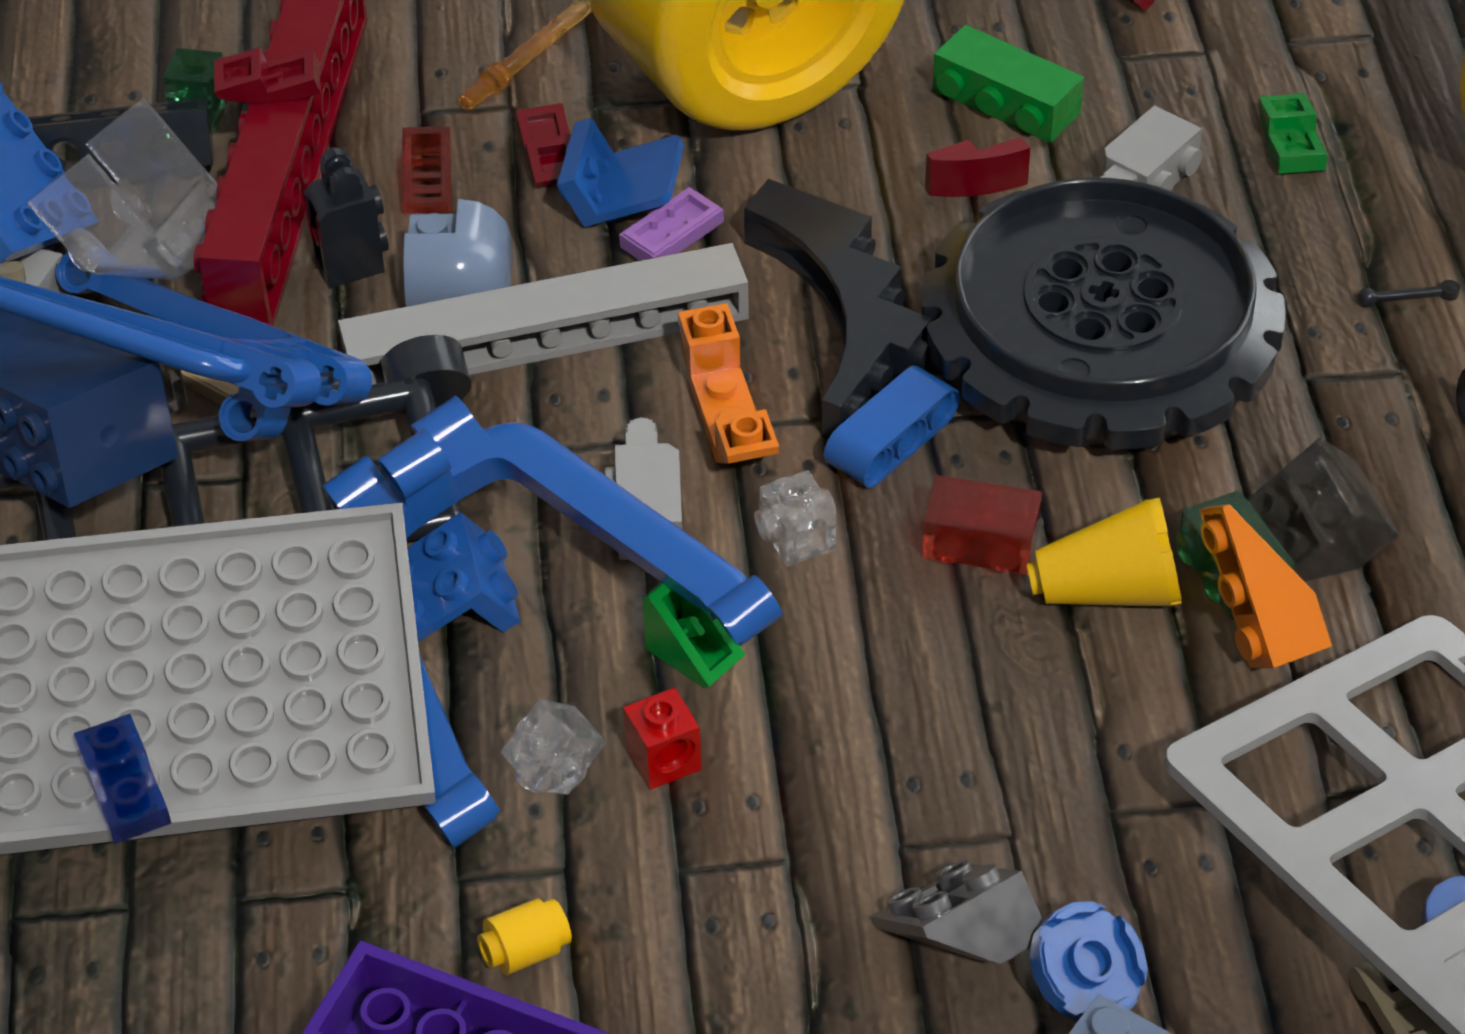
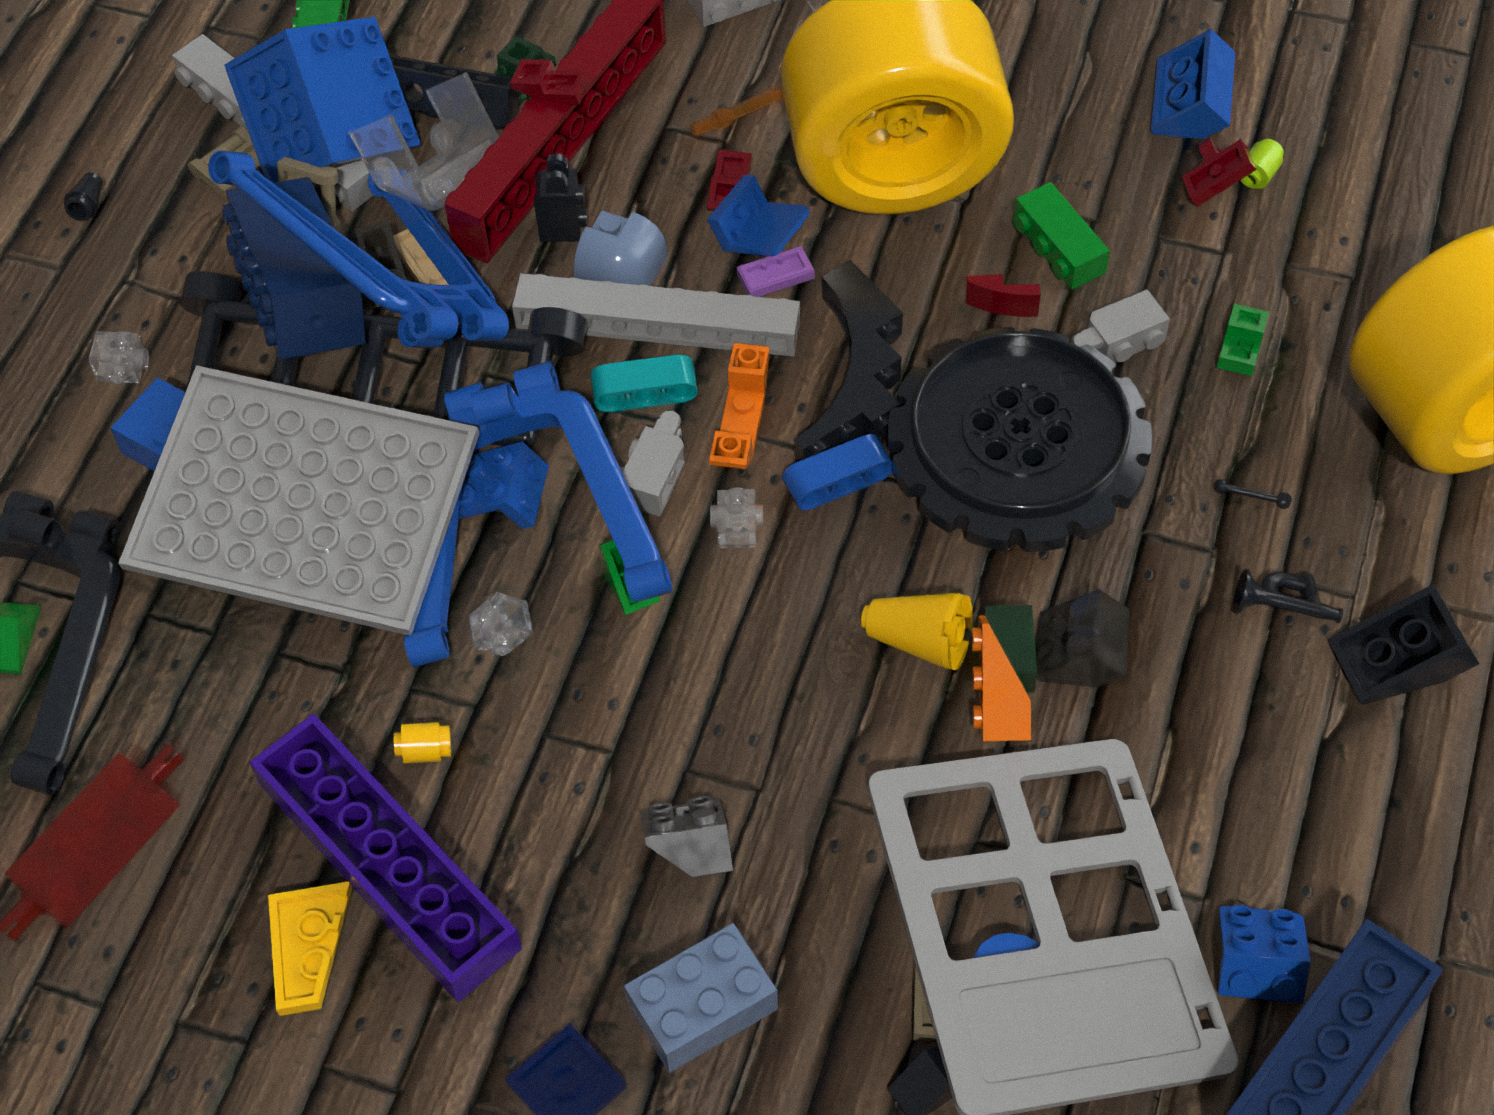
camera: 25 degrees right, 10 degrees up
clear blue slope [74,714,172,844] -> none
clear red slope [402,126,452,213] -> none
red brick [623,687,701,790] -> none
clear red brick [922,475,1042,575] -> none
tile [1029,902,1148,1021] -> none
none -> teal beam [590,355,698,412]

